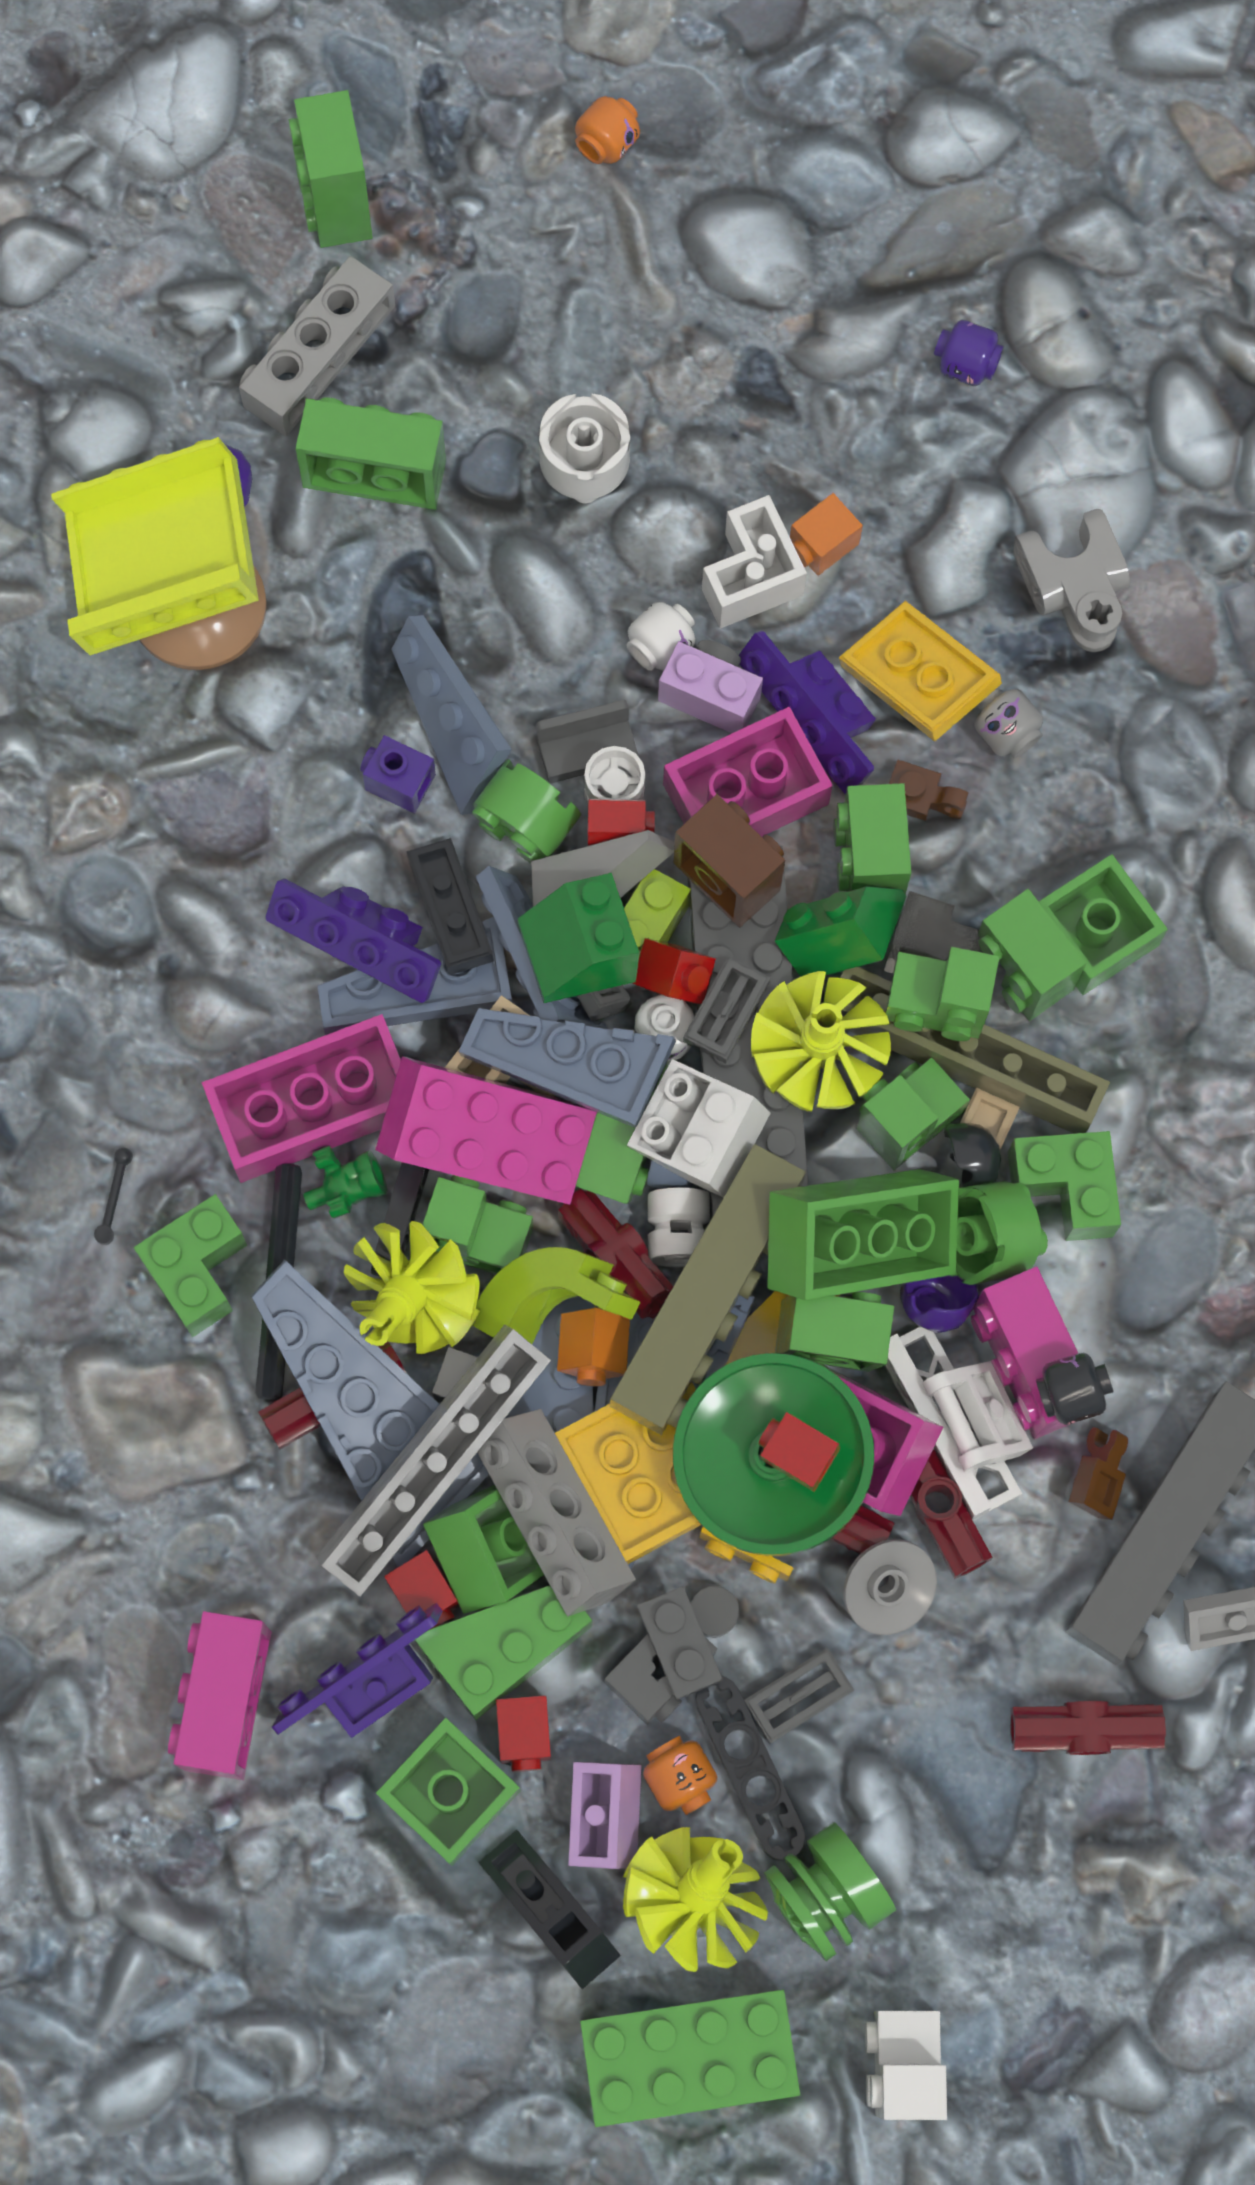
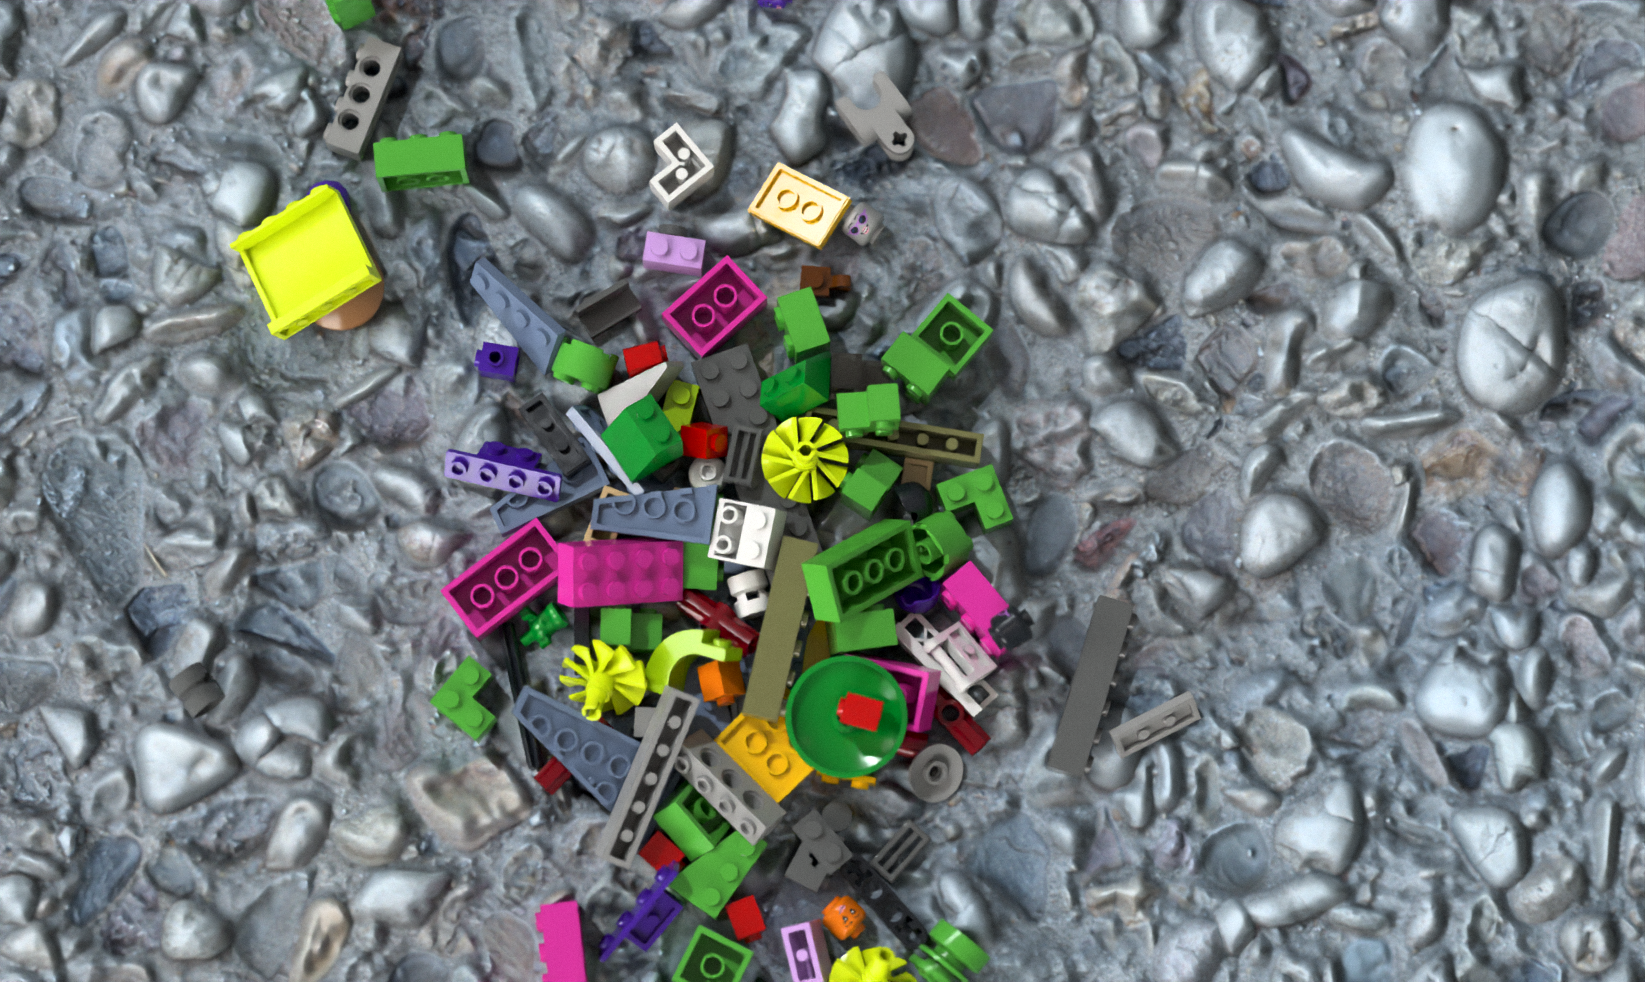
camera: 20 degrees left, 5 degrees up
black hinge [94,1147,133,1245] -> none
white brick [539,394,630,504] -> none
white wheel [584,746,646,809] -> none
white head [627,602,695,671] -> none
reddish brown brick [673,794,785,928] -> none
dark purple bracket [739,631,876,795] -> none
orange brick [790,493,863,576] -> none
dark red piece [1010,1701,1166,1755] -> none
reddish brown plate [1068,1427,1128,1520] -> none

